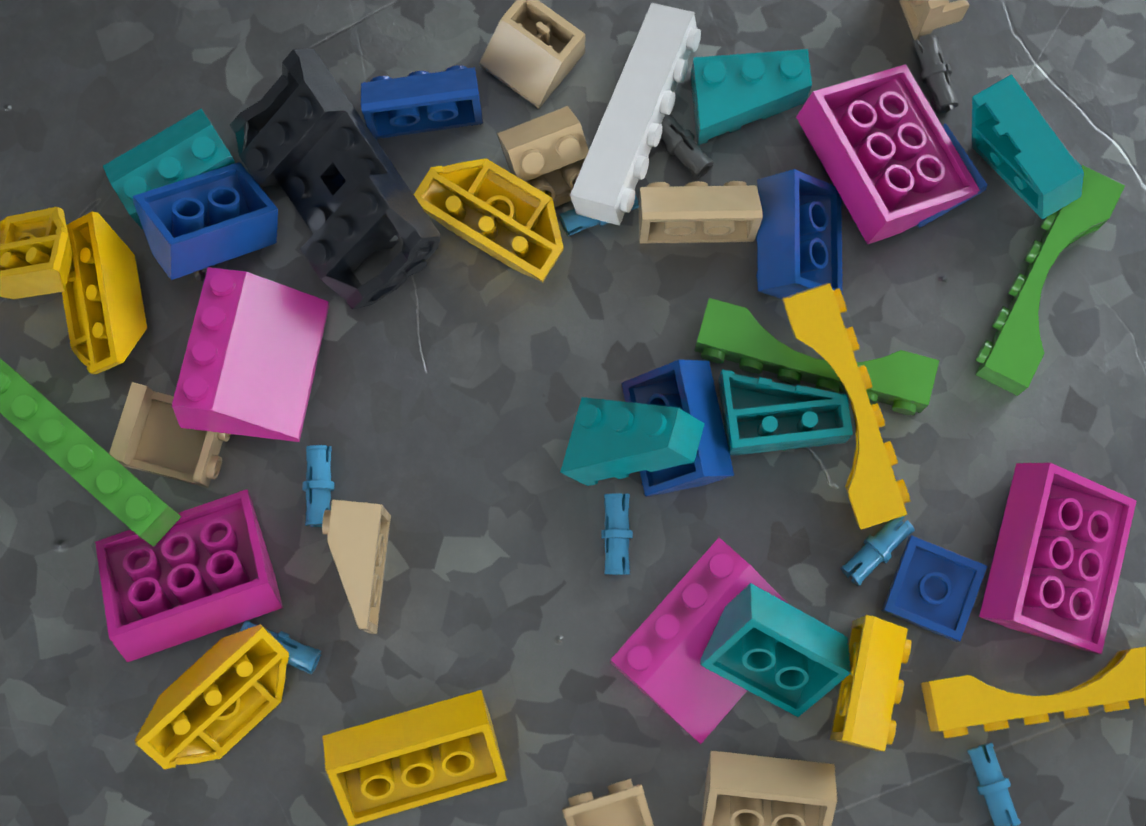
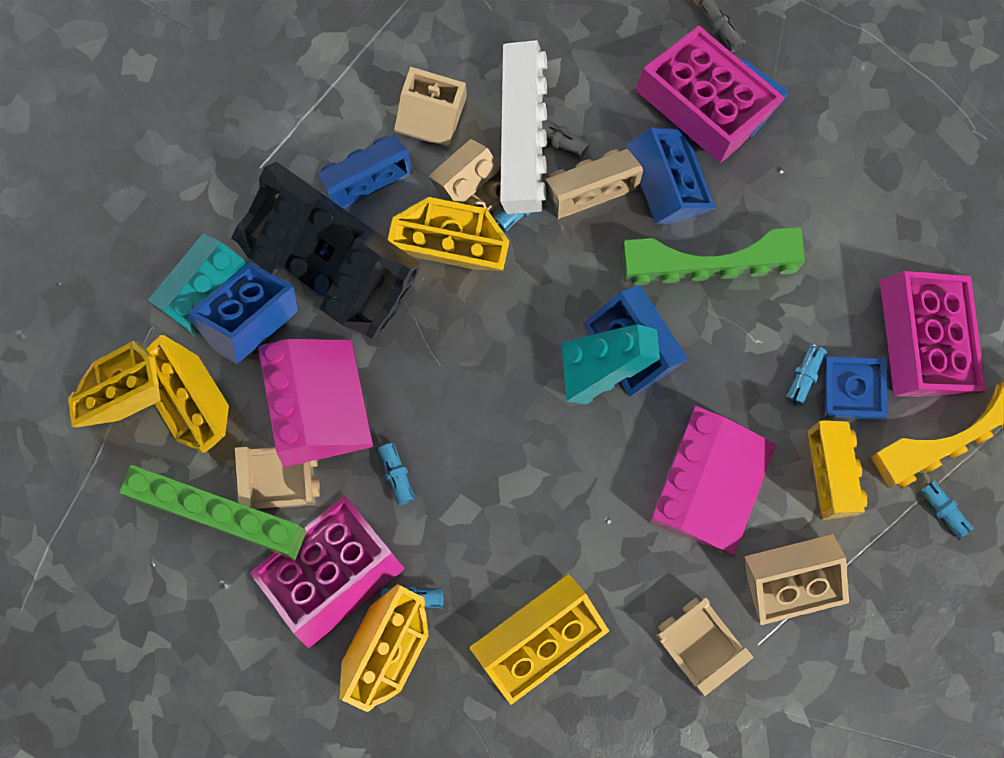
camera: 20 degrees left, 0 degrees up
tan slope [322,500,391,634] -> none
dark azure pin [601,493,633,575] -> none
teal wedge [690,49,812,146] -> none
teal slope [700,583,851,717] -> none
teal wedge [718,369,853,456] -> none
yellow arch [782,283,911,530] -> none
teal wedge [972,74,1084,219] -> none
bright green arch [975,165,1125,396] -> none

